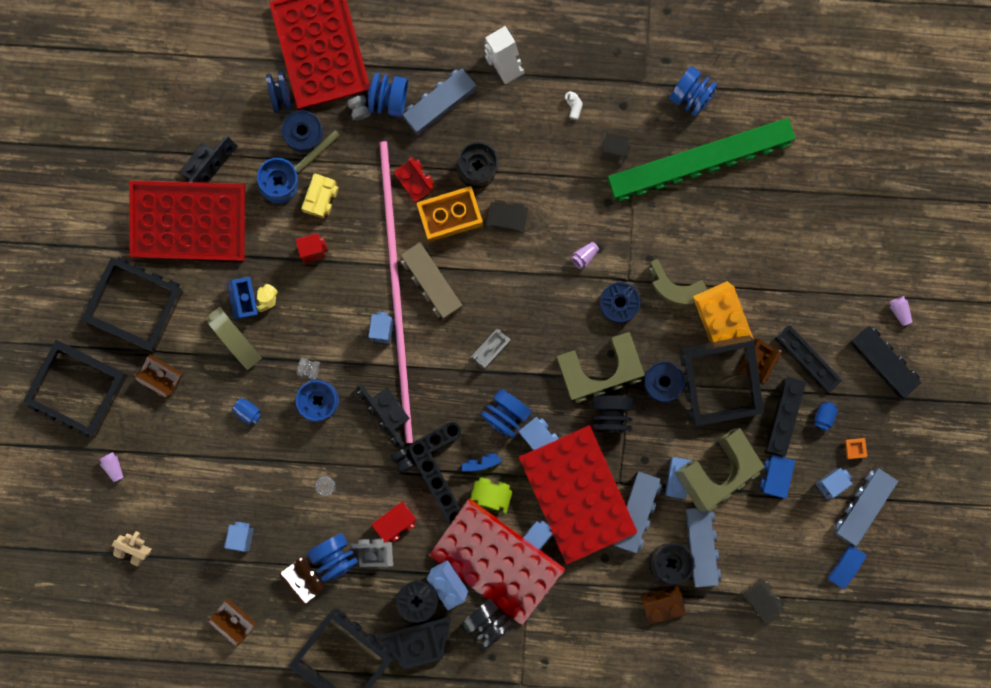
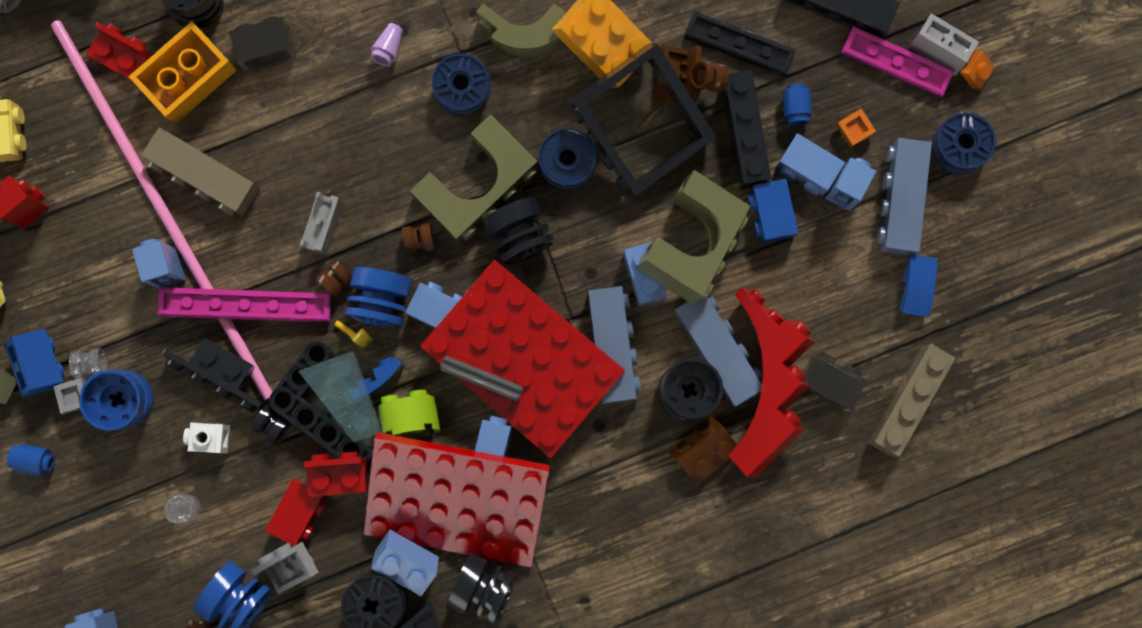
camera: 25 degrees left, 0 degrees up
none -> blue brick [4,329,64,398]
none -> light grey tile [53,378,86,414]
none -> dark pink tile [157,287,331,323]
none -> white brick [183,422,230,453]
none -> clear light blue wing [299,351,382,442]
none -> red bracket [303,452,368,497]
none -> reddish brown wheel [316,259,352,298]
none -> yellow hand [334,321,373,348]
none -> reddish brown wheel [402,223,435,255]
none -> dark grey axle [440,356,523,401]
none -> reddish brown wheel [689,60,729,92]
none -> red arch [728,287,815,477]
none -> medium blue brick [776,133,845,196]
none -> dark pink tile [841,26,955,98]
none -> dark tan brick [867,343,956,457]
none -> light grey hinge [909,13,979,76]
none -> dark blue wheel [931,112,996,175]
none -> orange plate [960,50,994,90]

